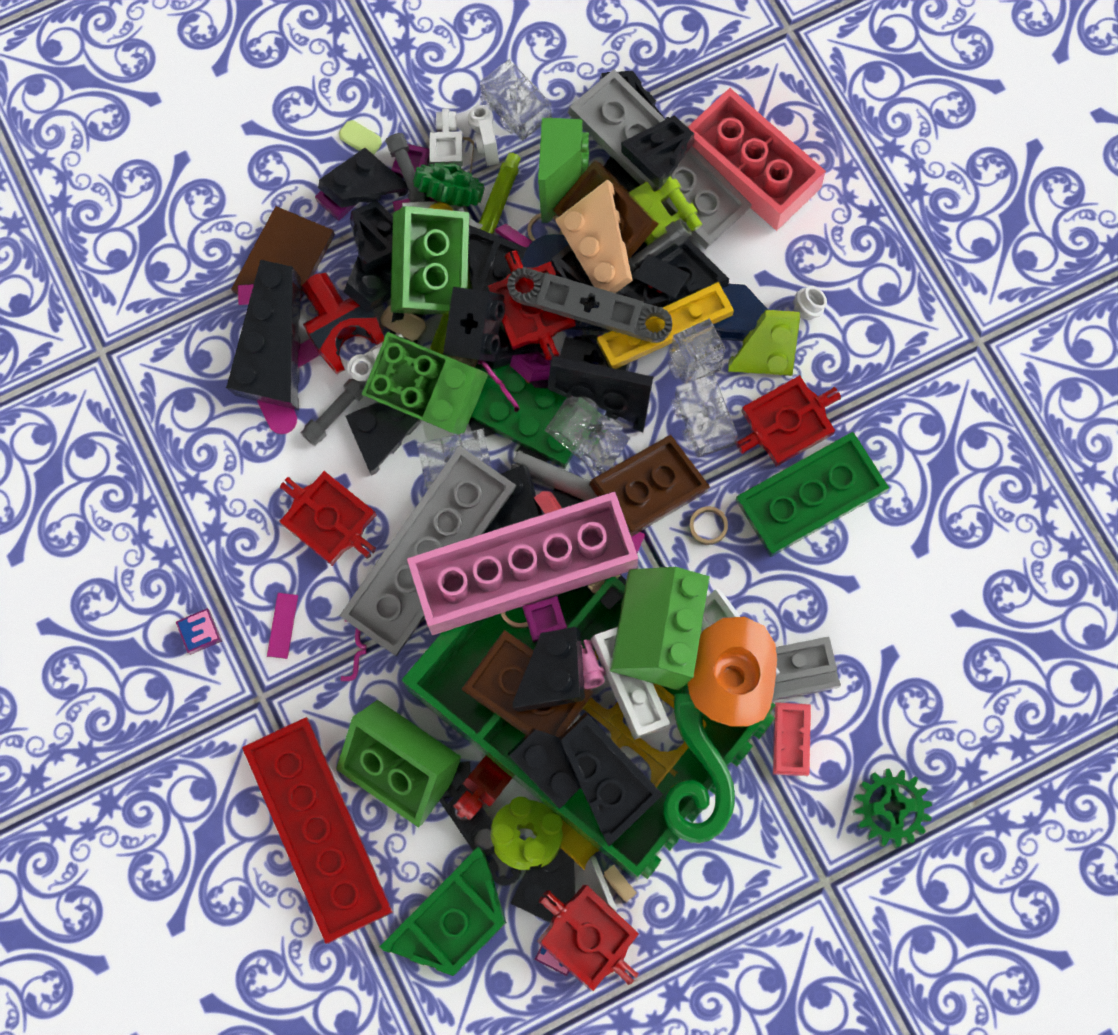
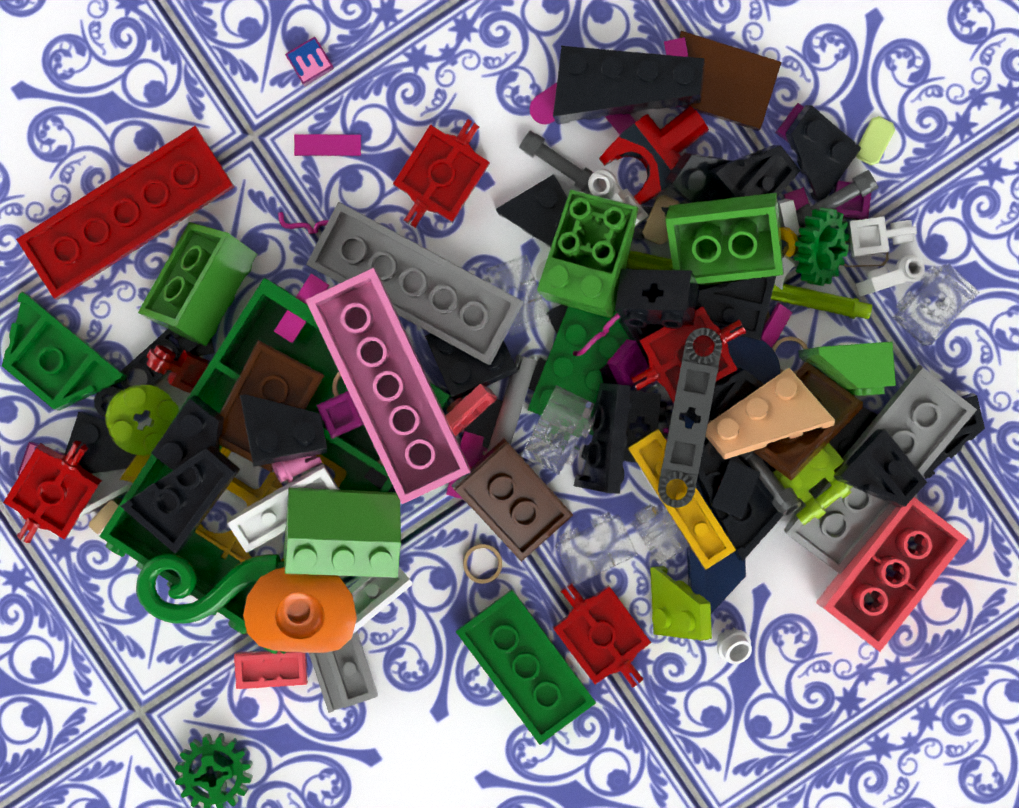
camera: 80 degrees right, 15 degrees up
none -> dark pink window [274,273,330,343]

